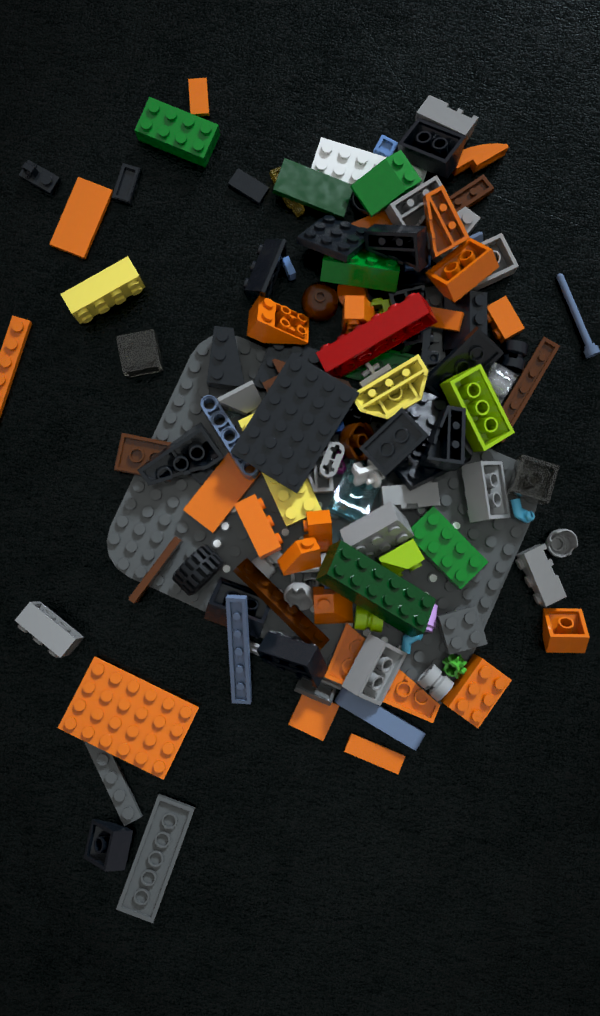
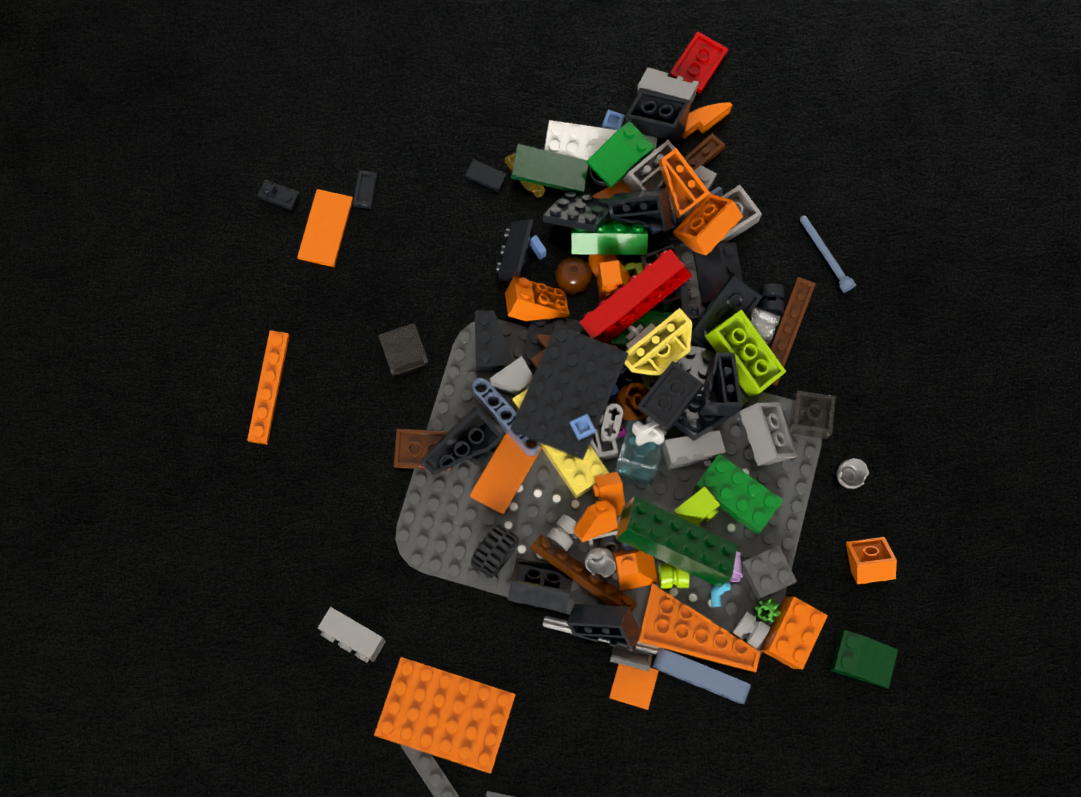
camera: 10 degrees left, 10 degrees down
light yellow brick [61,256,145,324] -> none
reddish brown tile [128,537,183,604] -> none
green brick [135,97,220,168] -> none
orange tile [188,78,210,117] -> none
sand blue plate [226,595,252,704] -> none
orange wedge [234,494,283,560] -> none
light grey brick [340,501,414,560] -> none
light grey slope [342,633,407,706] -> none
orange tile [344,733,406,774] -> none
orange tile [430,307,464,332] -> none
orange brick [487,296,525,344] -> none
medium azure arm [510,498,535,523] -> none
light grey wedge [515,543,567,607] -> none
none -> medium blue tile [570,414,596,441]
none -> red plate [670,31,728,94]
none -> dark green slope [830,630,898,688]

